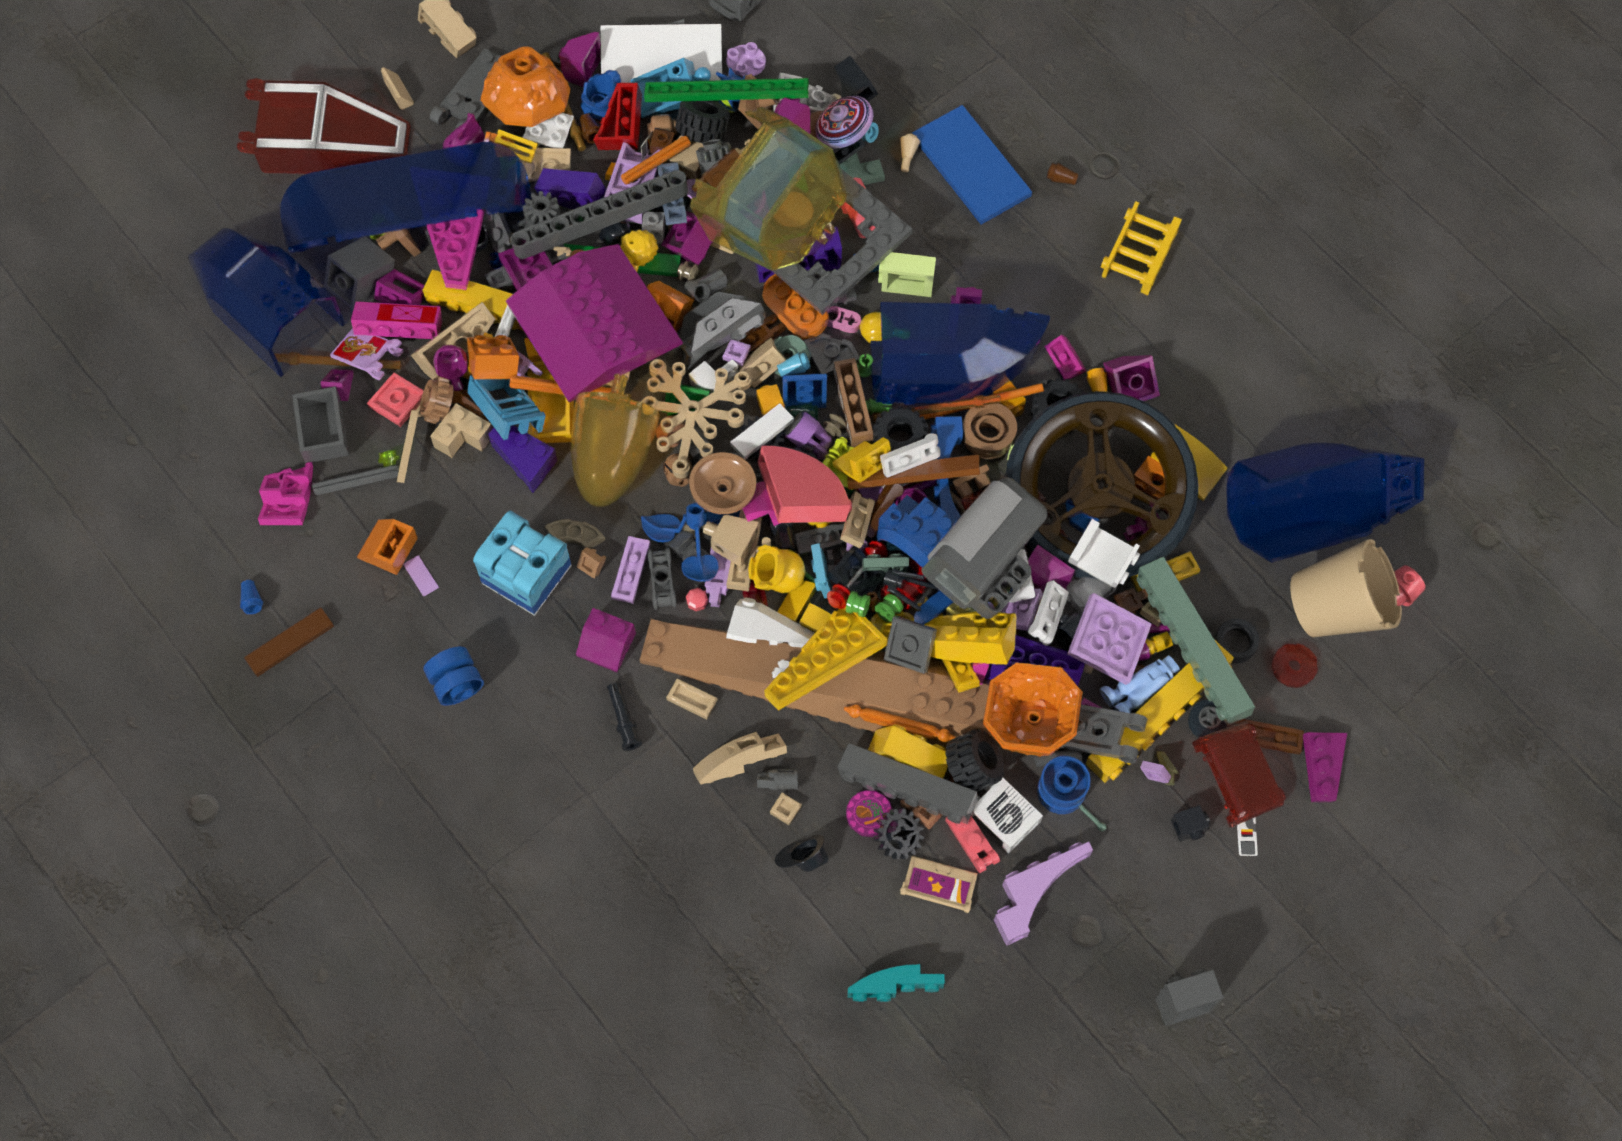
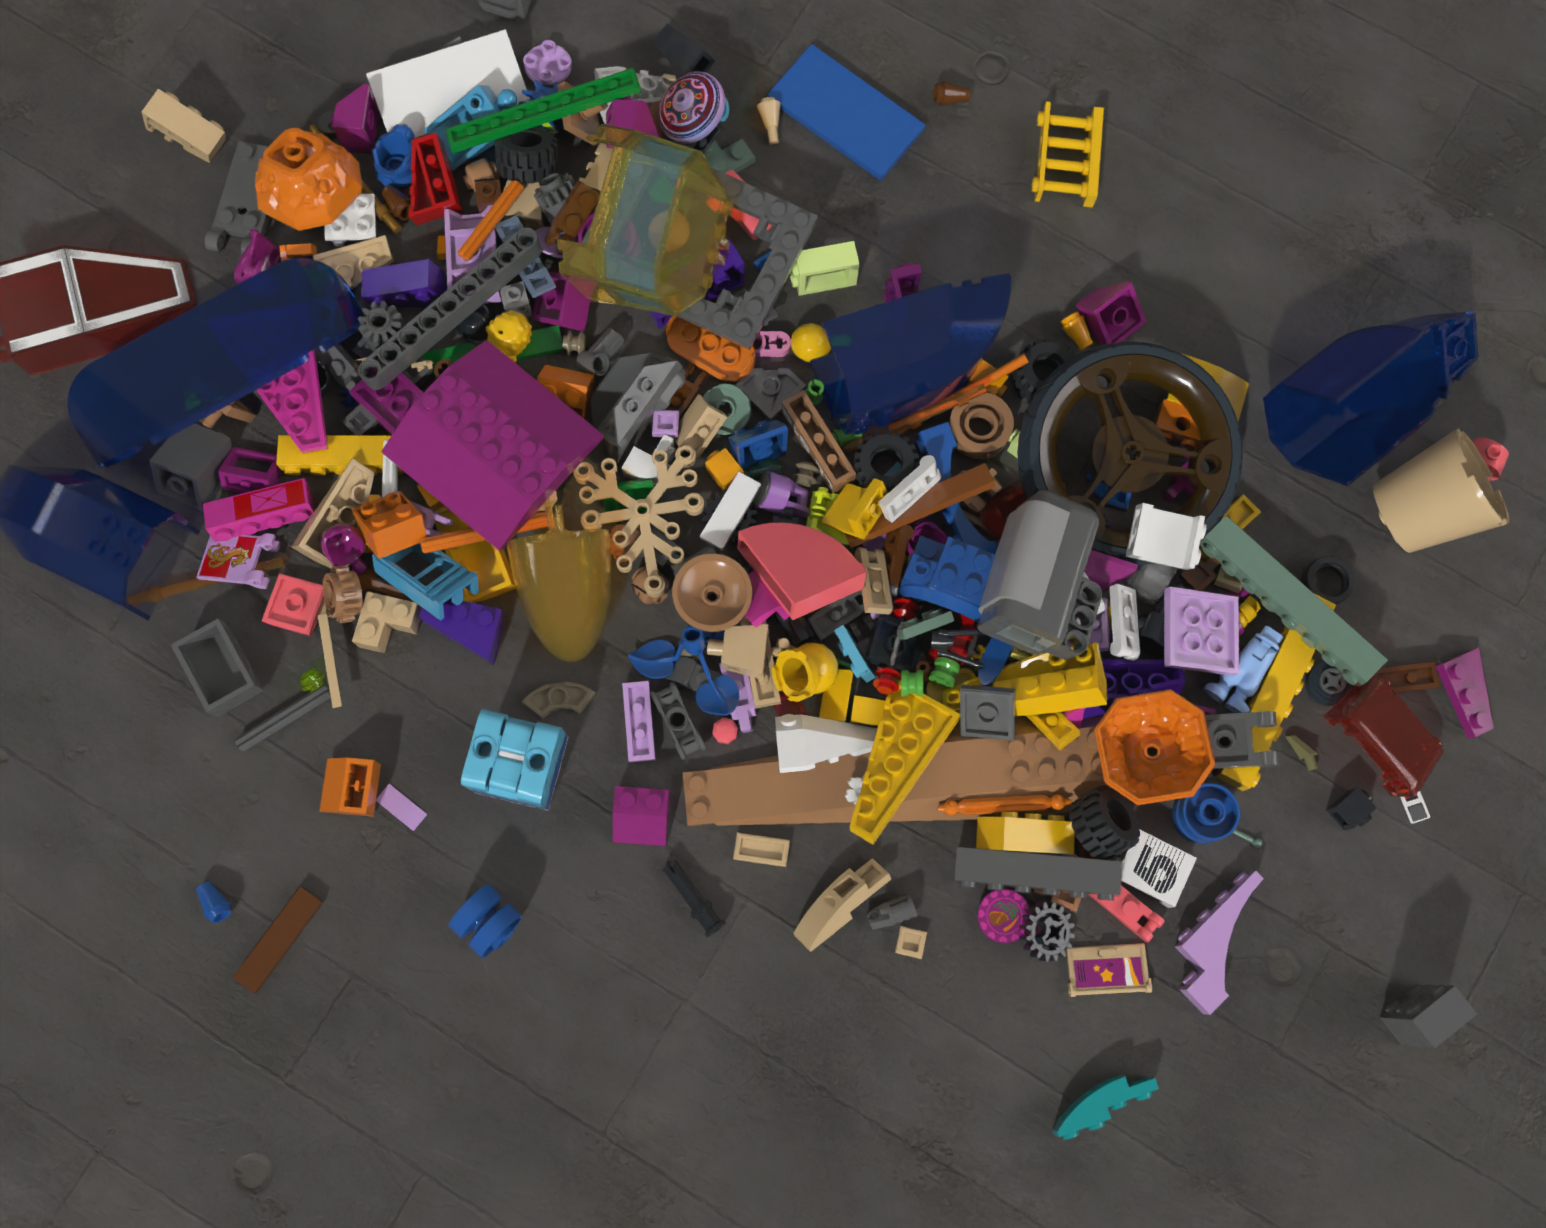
camera: 20 degrees left, 10 degrees up
dark pink slope [258,462,313,525] -> none
magenta slope [321,369,353,401] -> none
tan slope [381,68,414,110] -> none
yellow tile [492,130,538,164] -> none
medium nougat tile [577,547,606,578] -> none
sticker [641,131,653,161] -> none
black piece [775,835,829,872] -> none
medium azure cone [777,352,811,377] -> none
dark pink slope [1044,334,1087,380] -> none
lavender tile [1140,761,1171,783] -> none
clear red tile [1272,644,1318,688] -> none

